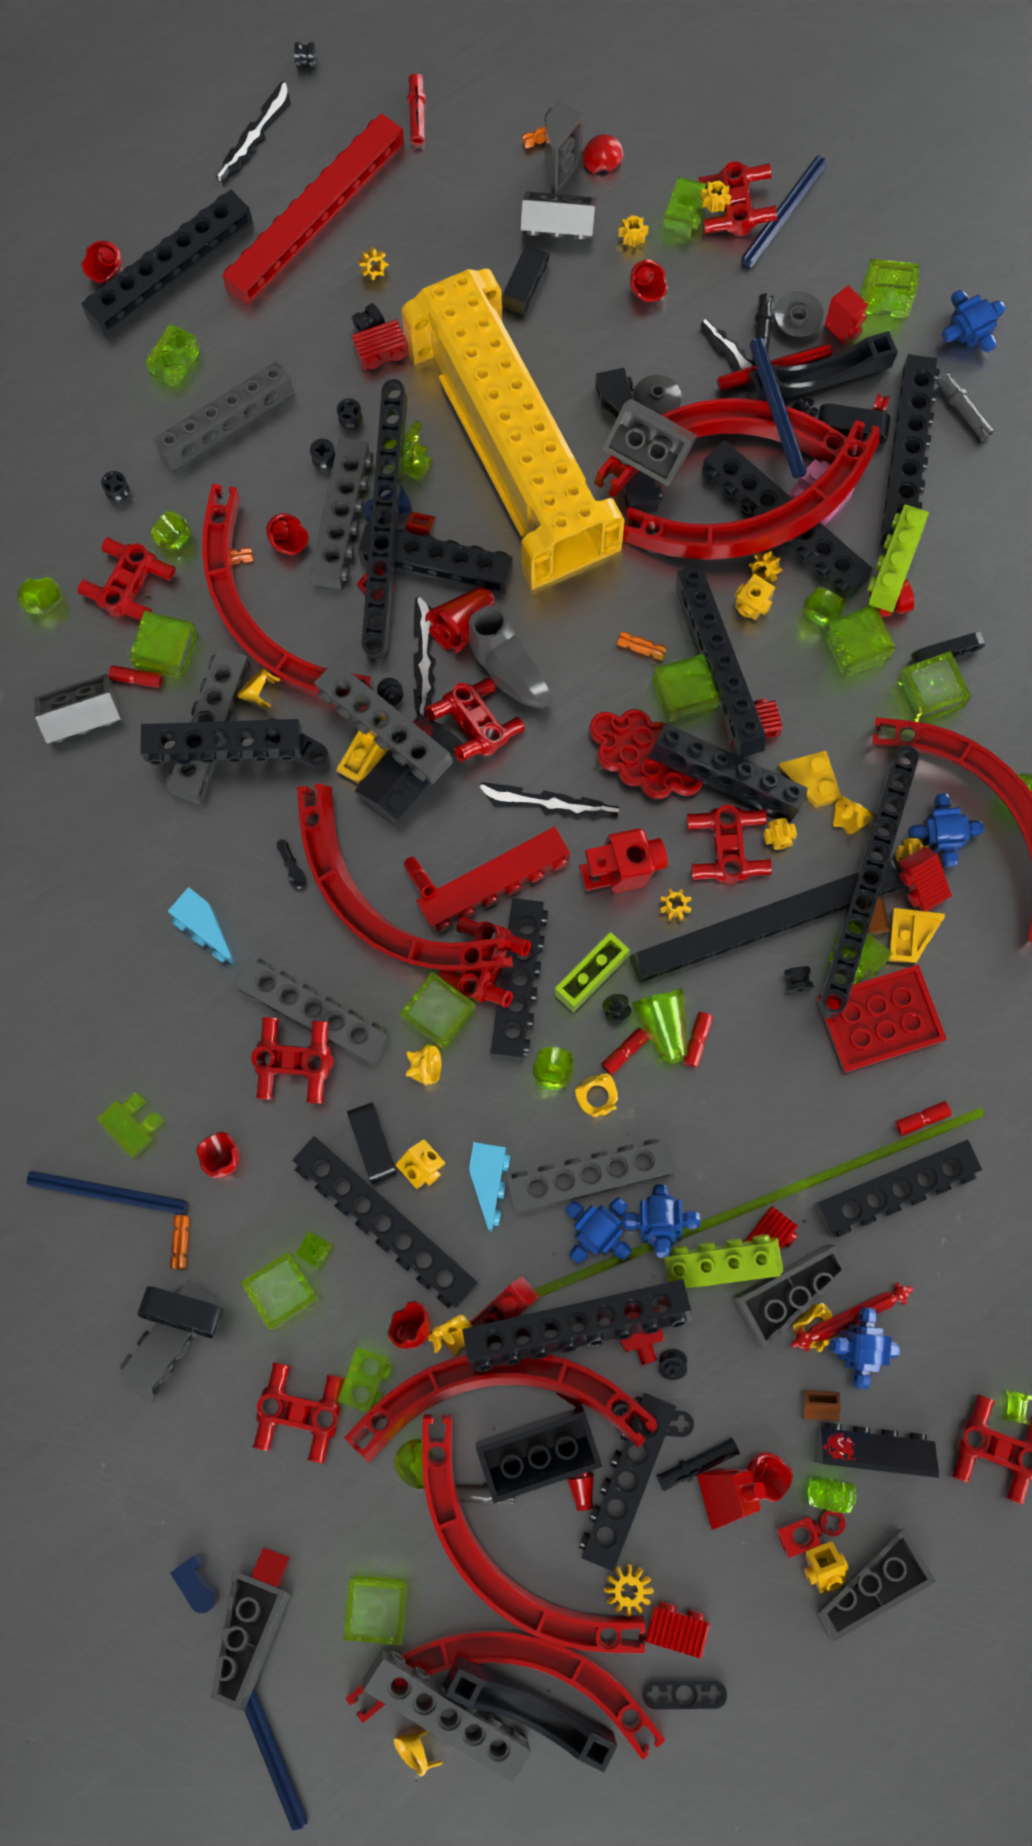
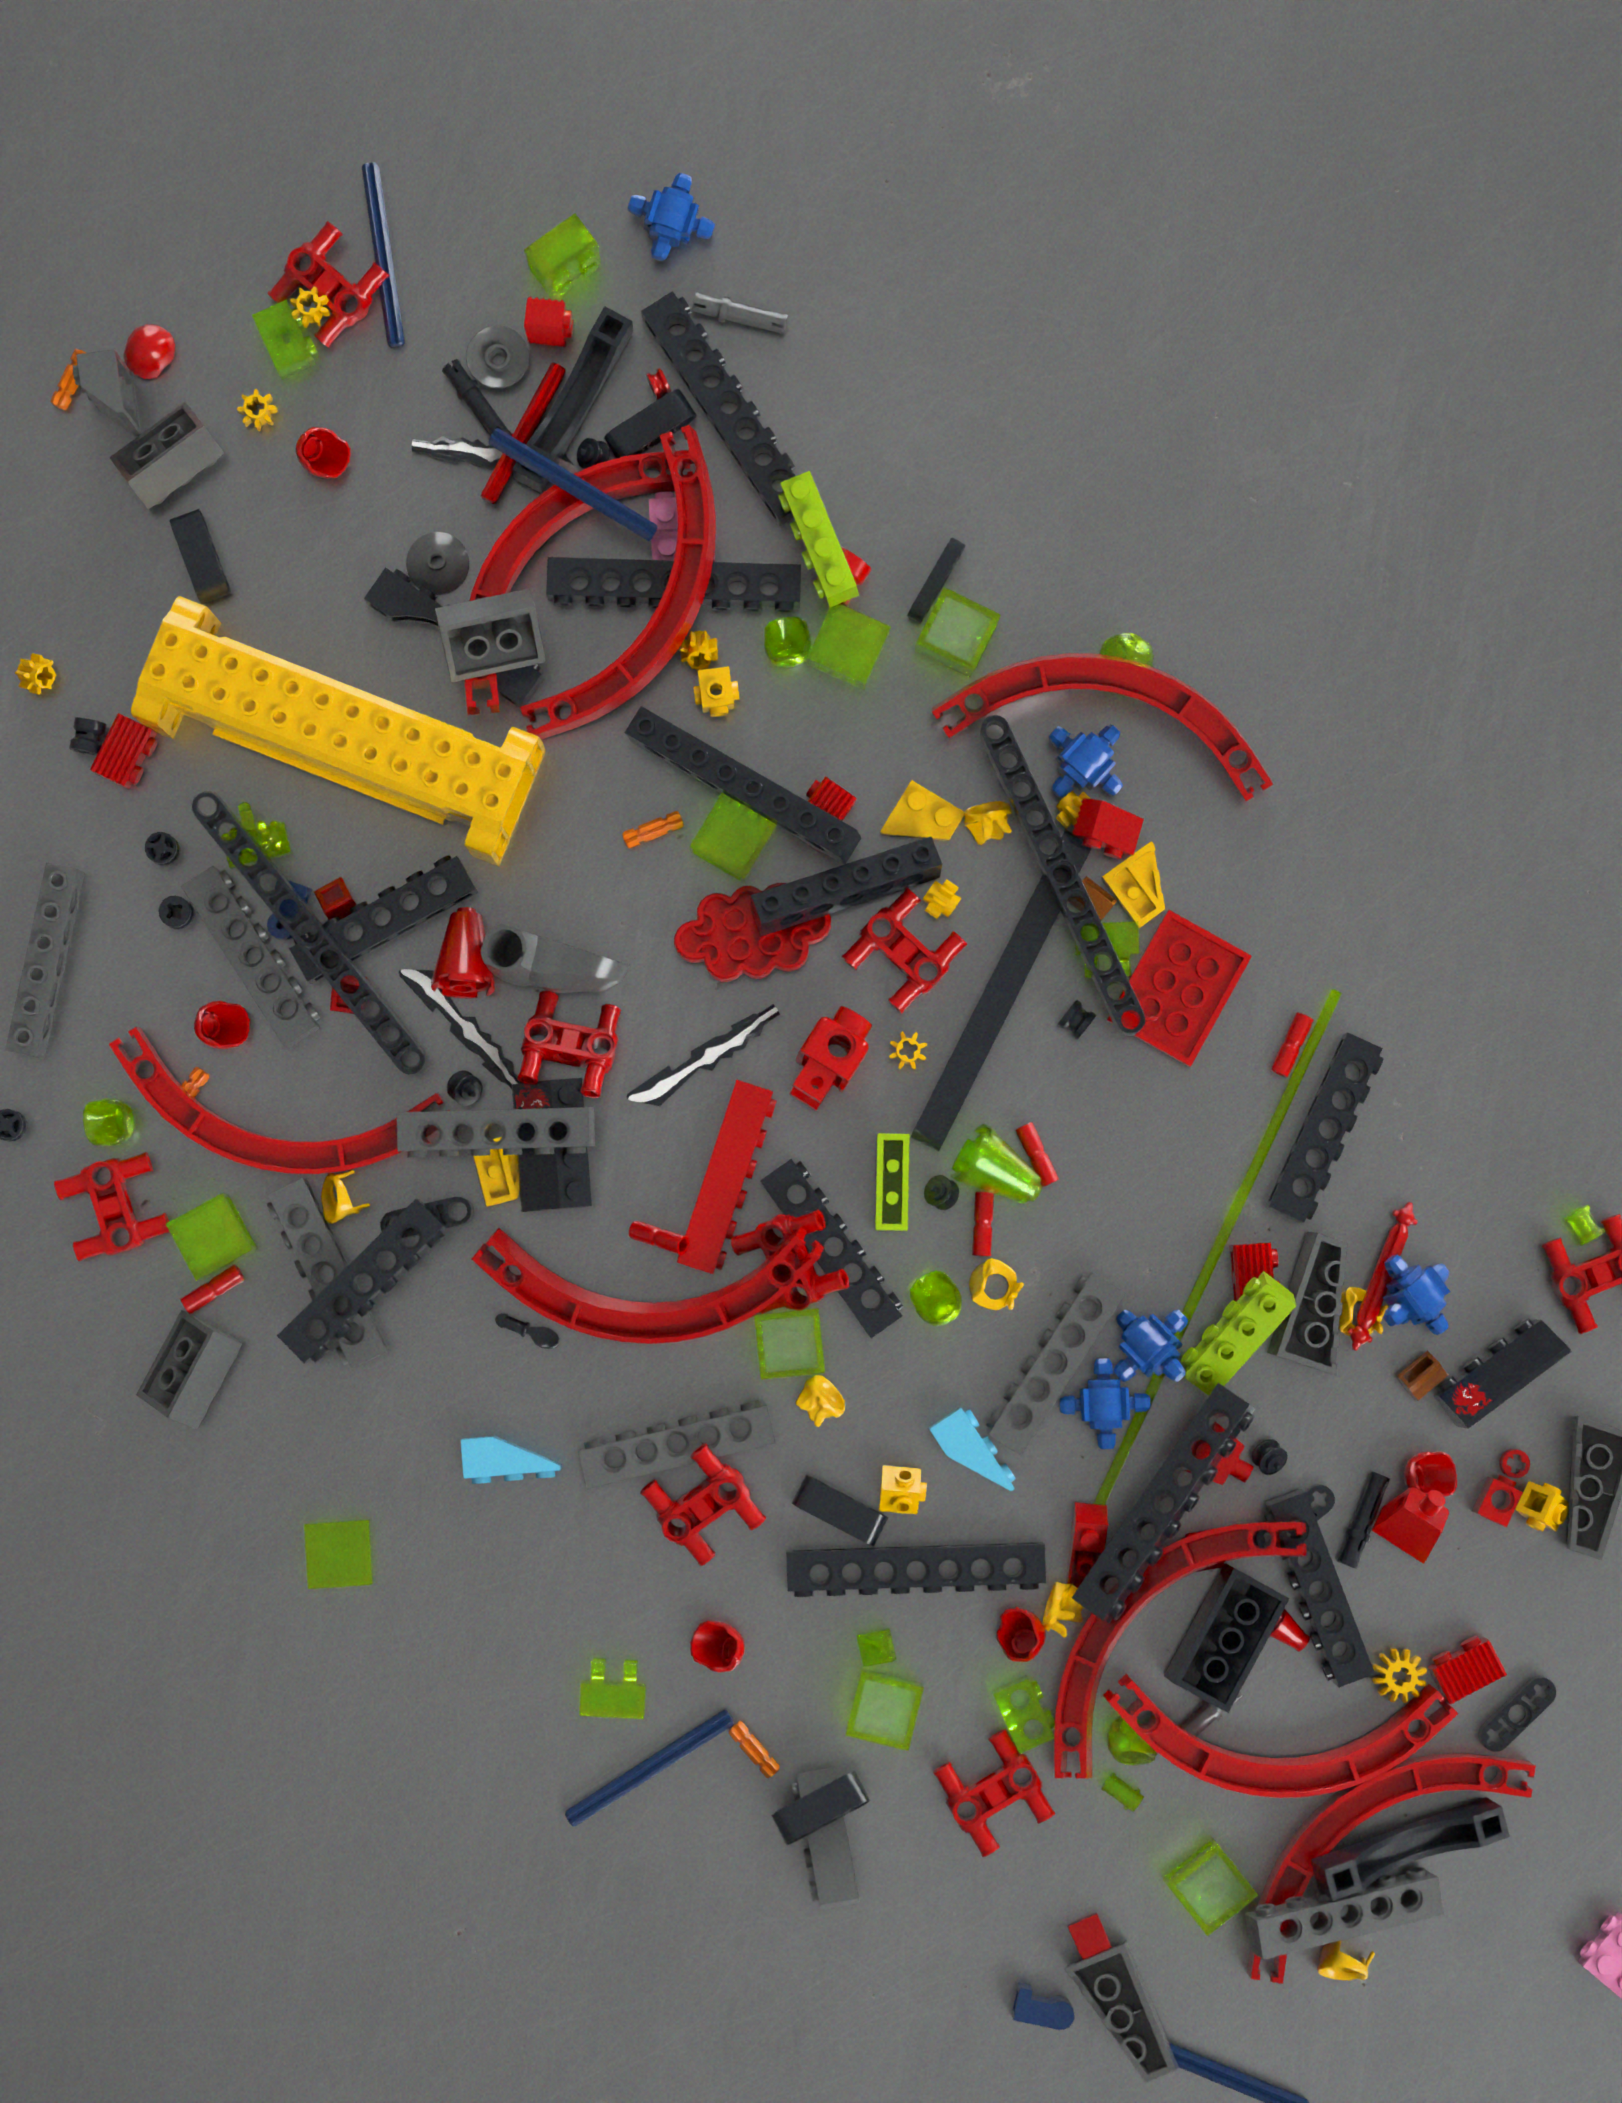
camera: 50 degrees left, 10 degrees up
clear neon green hair [17,577,62,616] -> none
clear neon green gear [807,1476,857,1514] -> none
none -> clear neon green plate [304,1519,374,1589]
none -> clear neon green pin [1101,1772,1144,1812]

